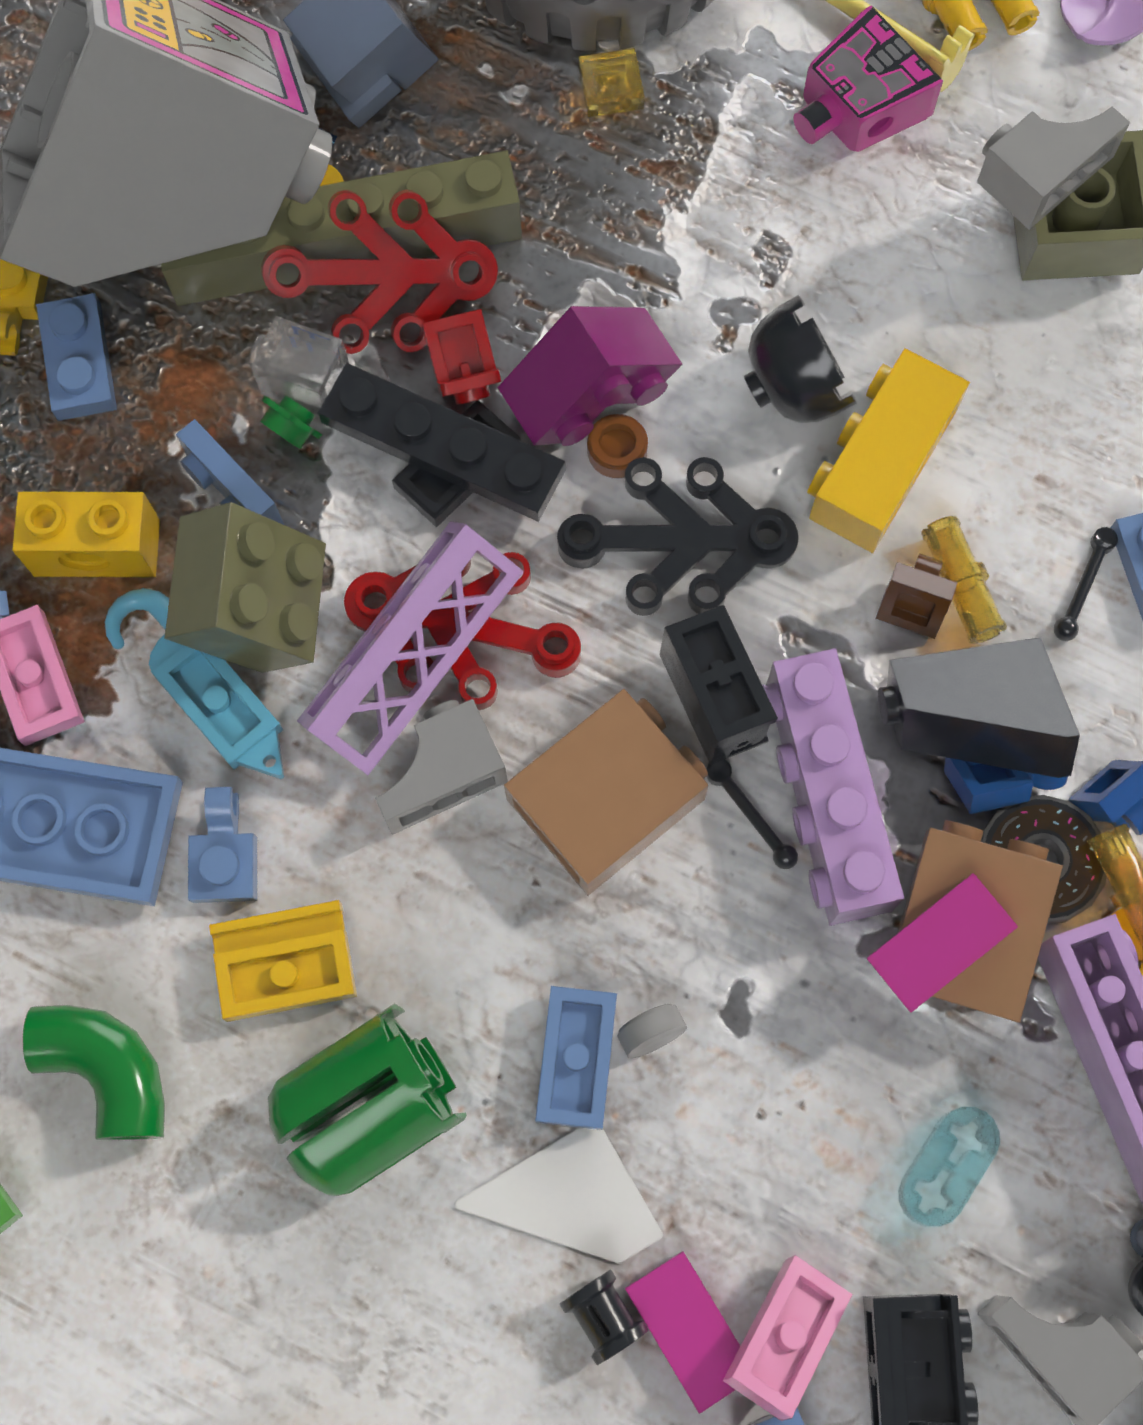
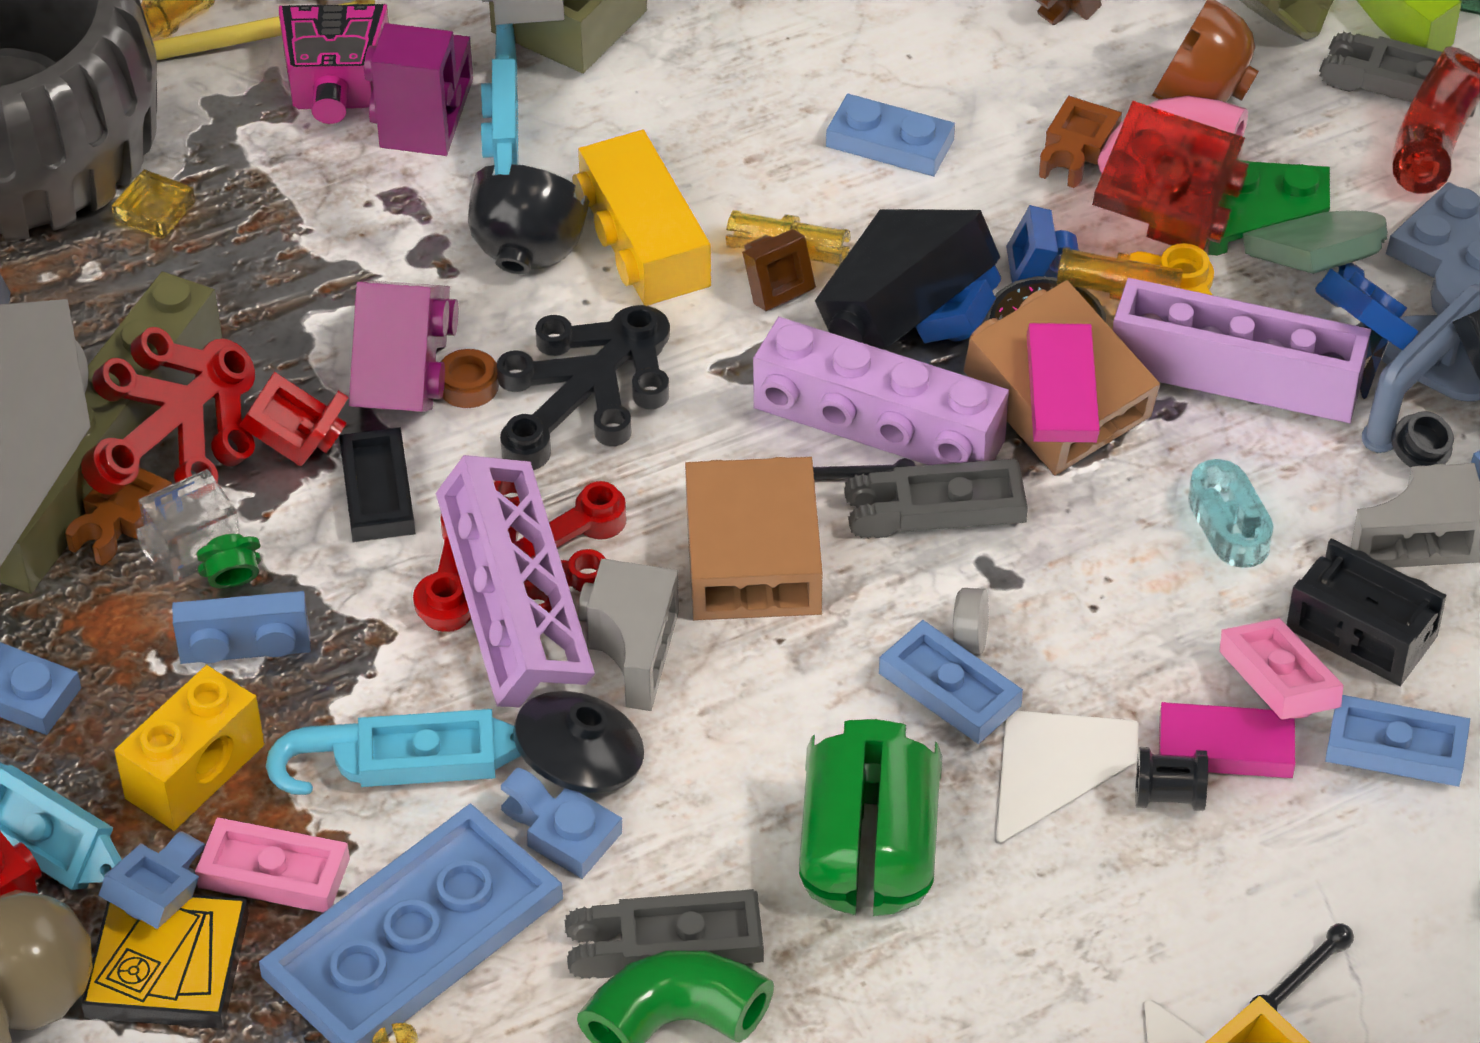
camera: 55 degrees left, 25 degrees down
olive brick [164,502,326,673] -> none
yellow plate [209,900,357,1022] -> none
black plate [318,362,566,522] -> none
black hinge [659,605,778,765] -> none
black hinge [1054,527,1118,641] -> none
none -> dark orange plate [65,463,174,565]
none -> magenta brick [364,23,473,156]
none -> medium azure plate [481,24,519,175]
none -> black dish [513,691,644,793]
none -> dark grey hinge [564,889,764,979]
none -> dark grey hinge [844,459,1028,539]

